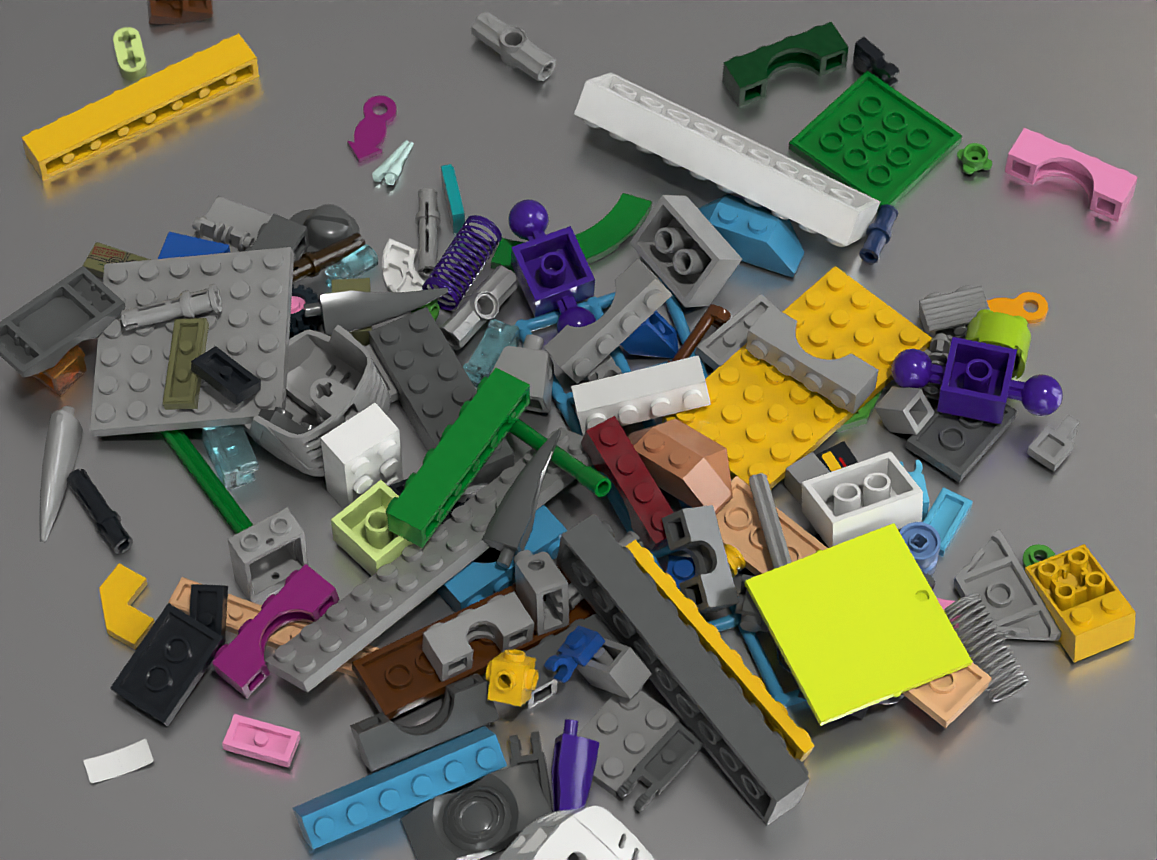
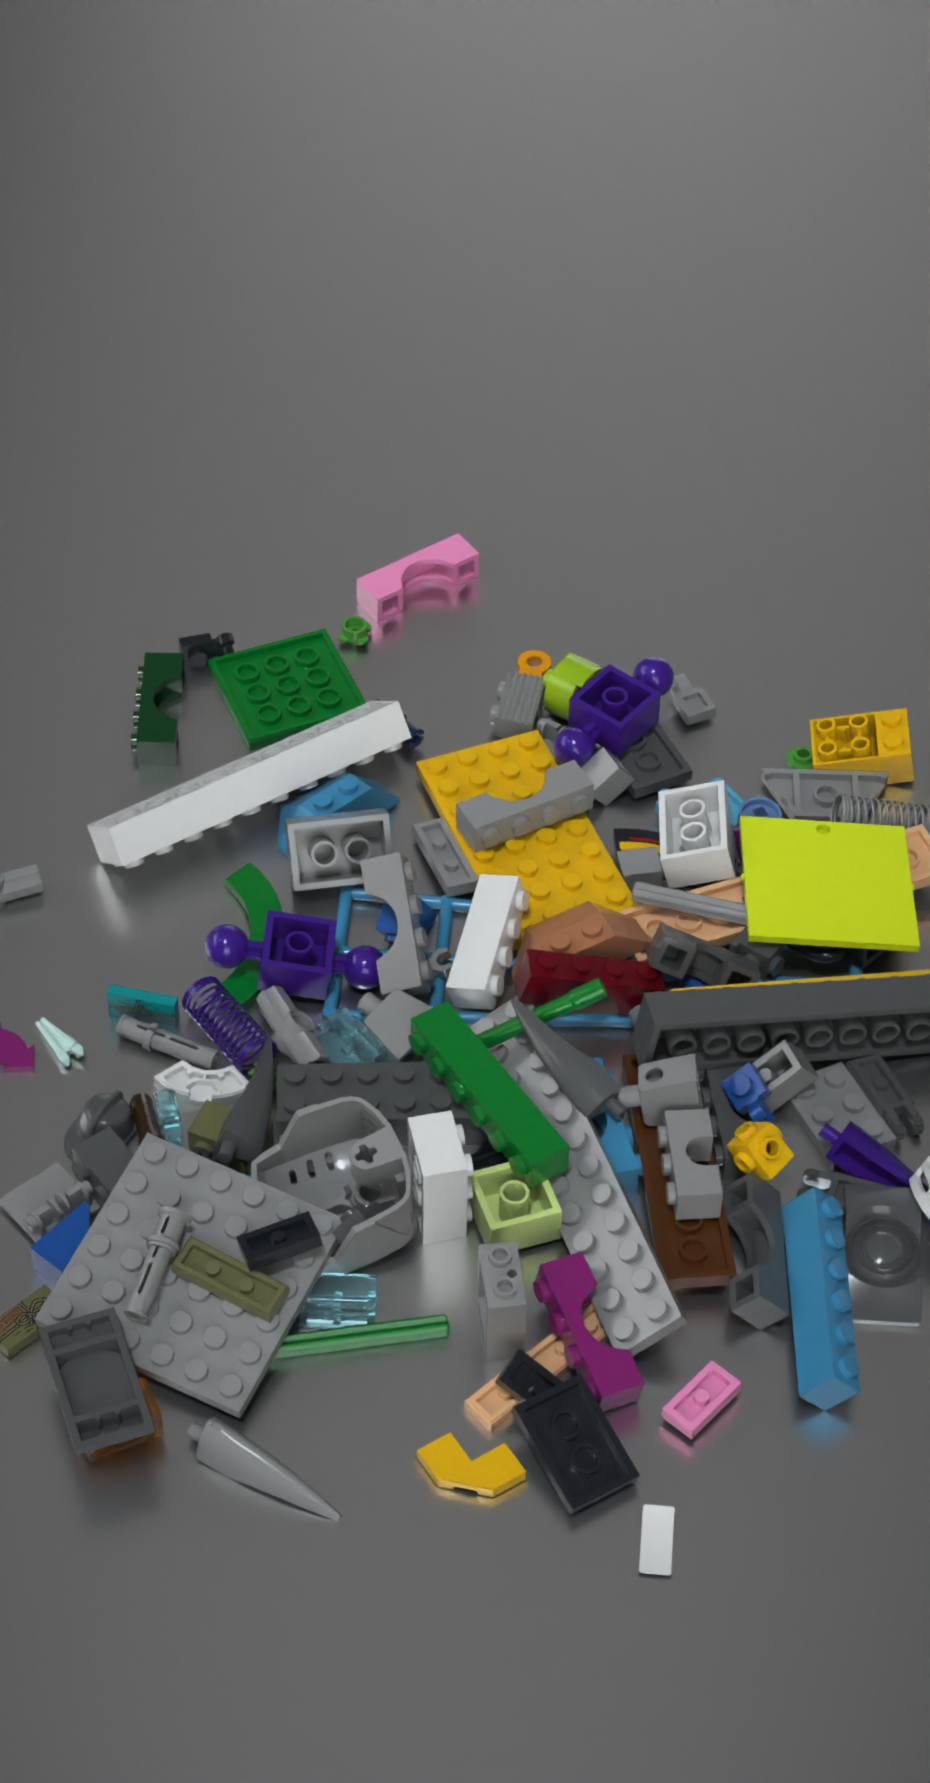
camera: 65 degrees left, 10 degrees down
black pin [67,469,133,553] -> none
reddish brown hinge [667,304,731,363] -> none

